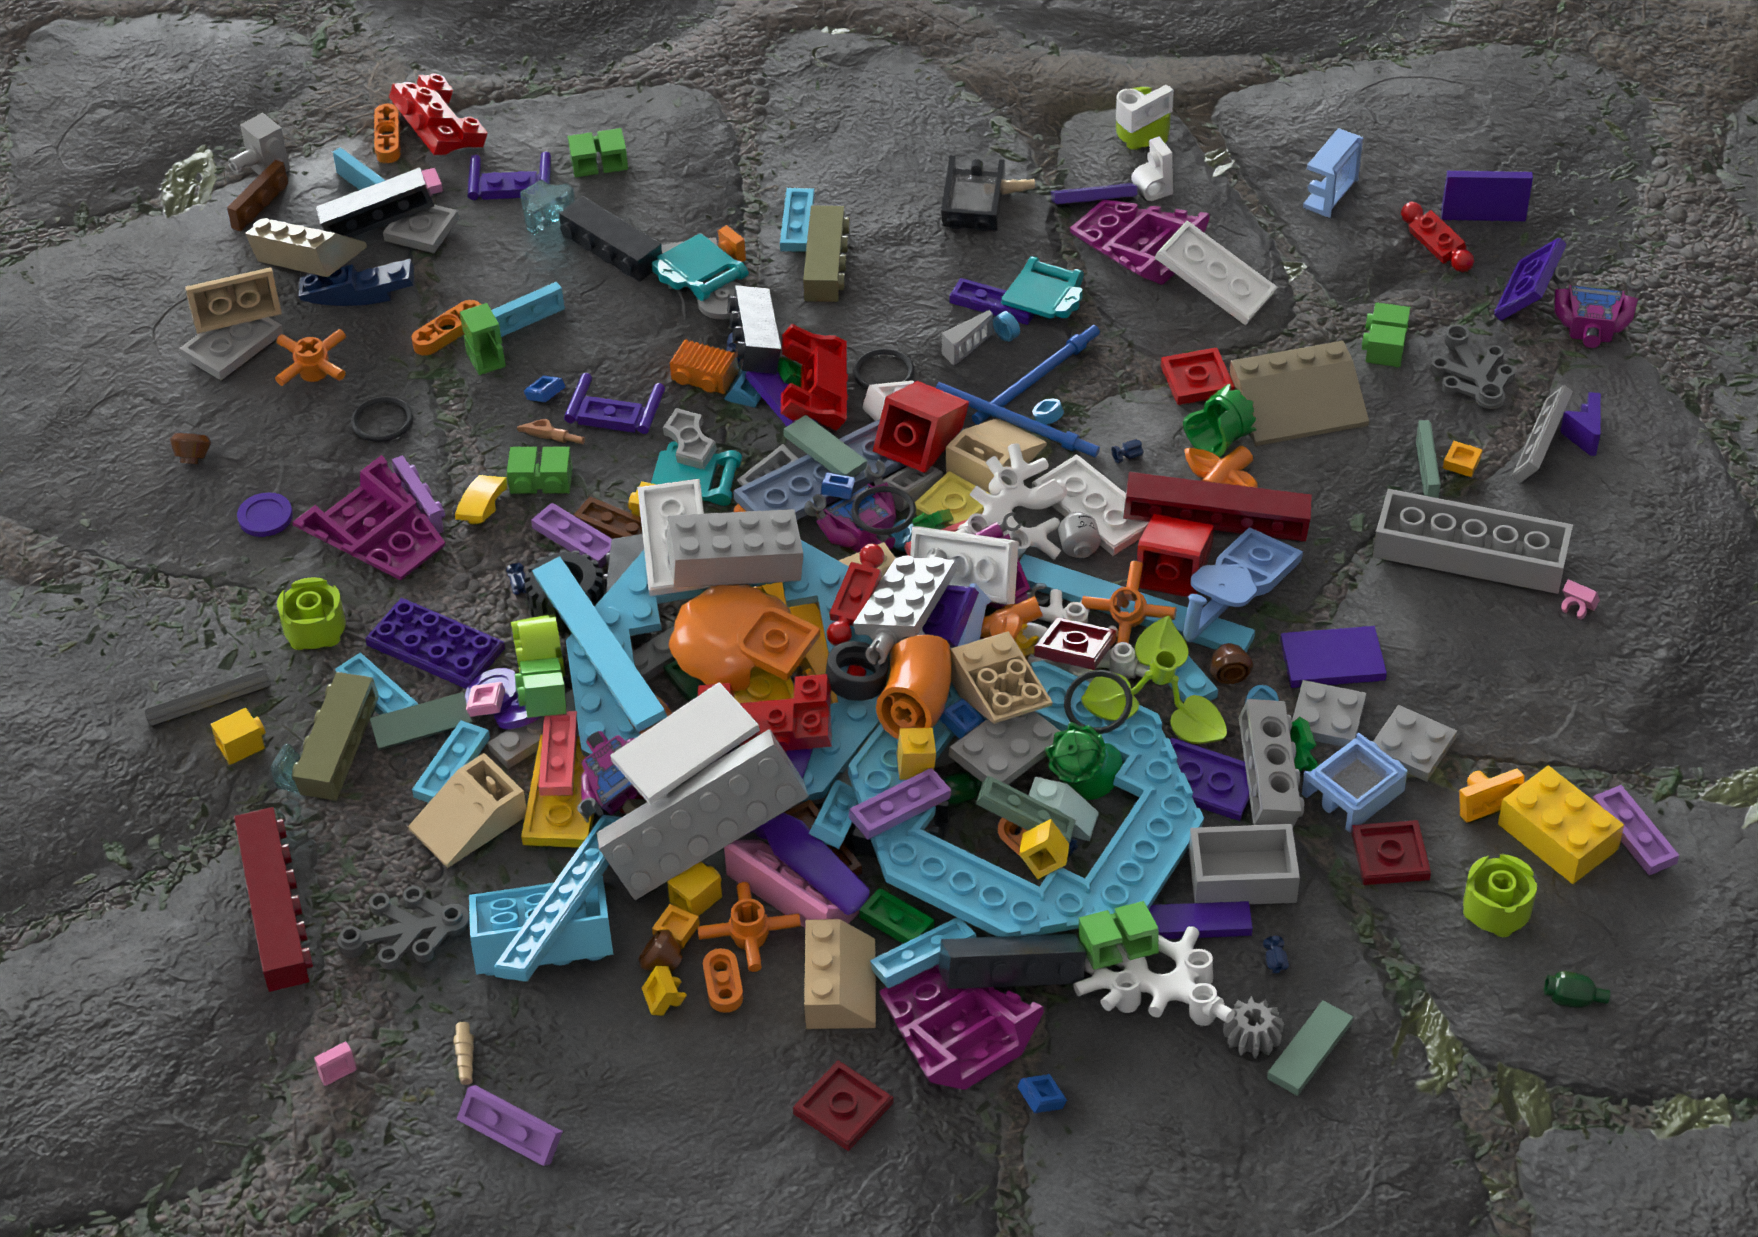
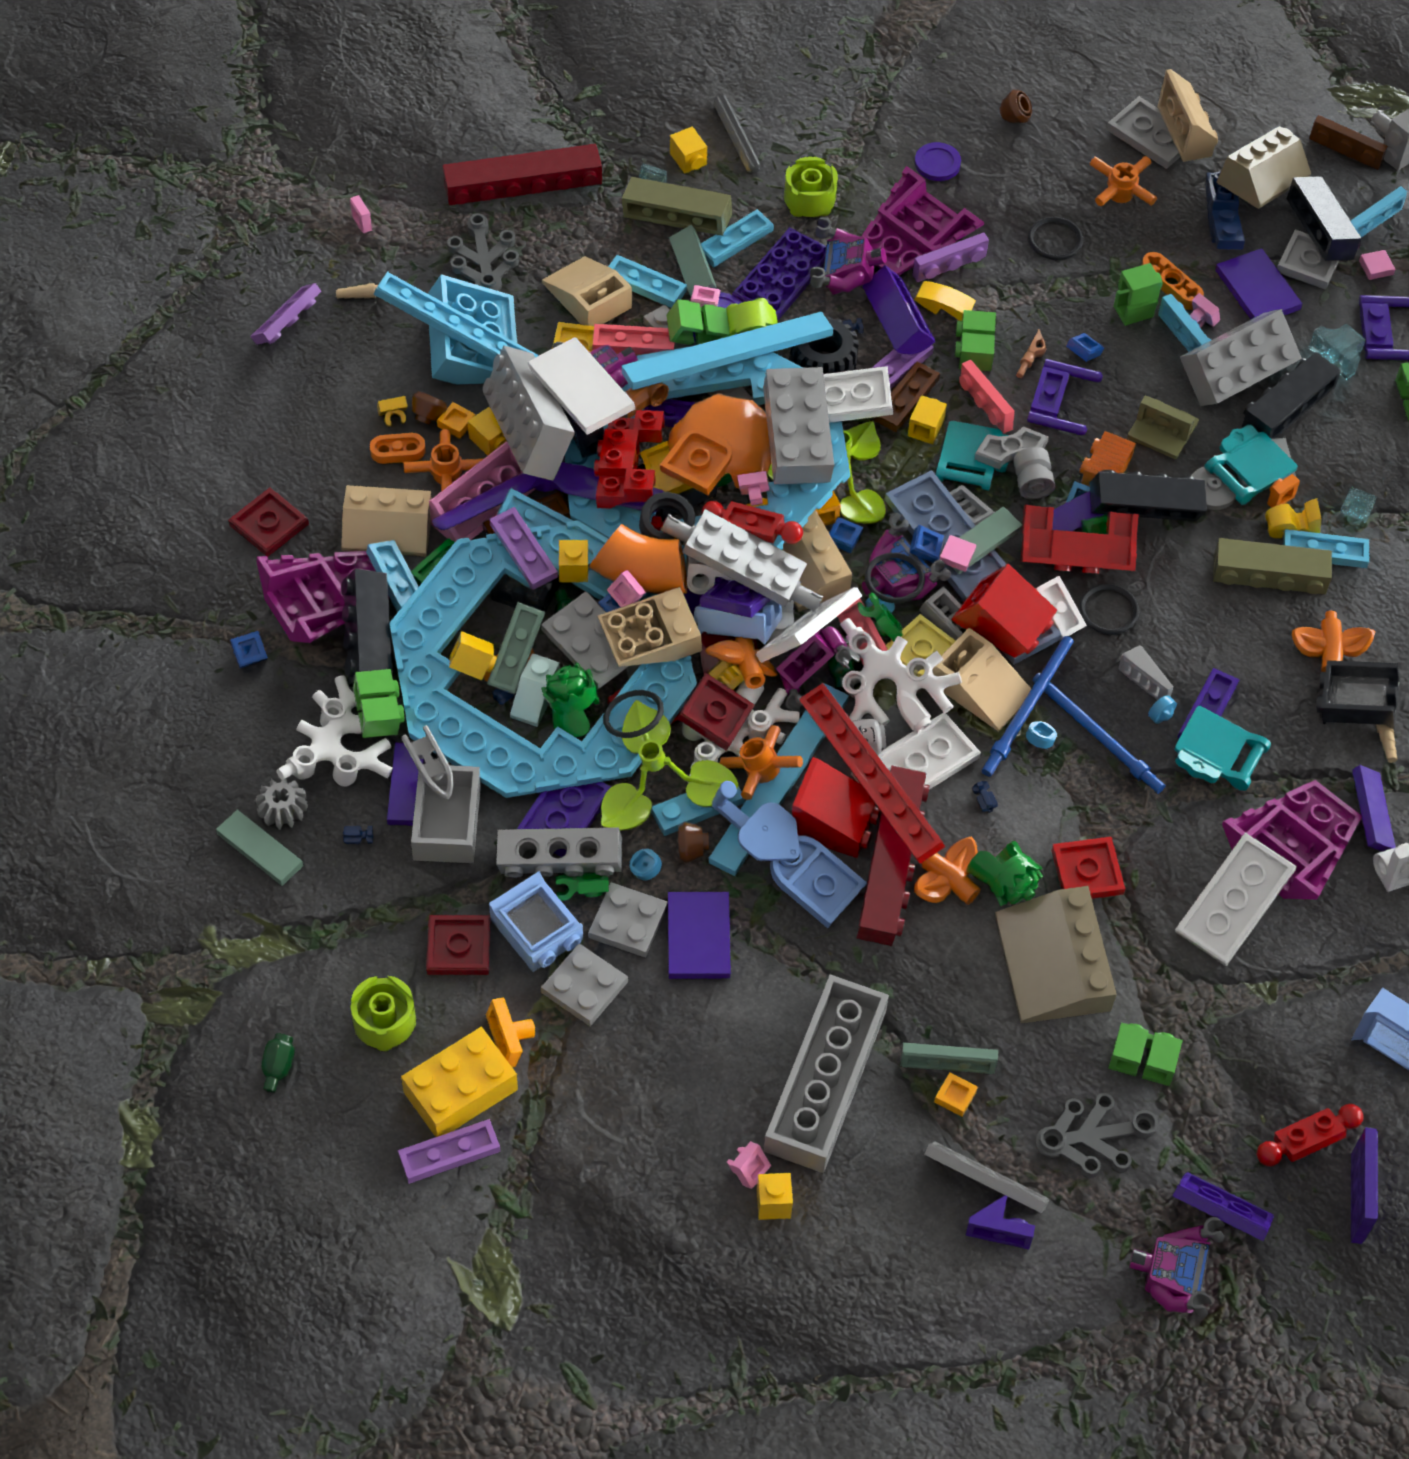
camera: 90 degrees right, 10 degrees up
none -> light grey piece [402,725,453,800]
none -> bright pink tile [607,570,646,607]
none -> bright pink tile [738,471,770,506]
none -> yellow brick [757,1173,793,1220]
none -> red plate [799,683,945,864]
none -> torso [810,217,887,295]
none -> dark purple brick [862,265,936,354]
none -> bright pink tile [939,535,976,572]
none -> coral plate [959,360,1014,434]
none -> light grey wheel [1013,447,1055,500]
none -> olive bracket [1127,395,1199,459]
none -> light grey brick [1180,309,1302,406]
none -> bright pink tile [1189,293,1220,328]
none -> dark purple tile [1215,248,1302,320]
none -> yellow leg [1265,498,1322,539]
none -> orange plant [1291,611,1375,672]
none -> clear light blue slope [1340,487,1377,523]

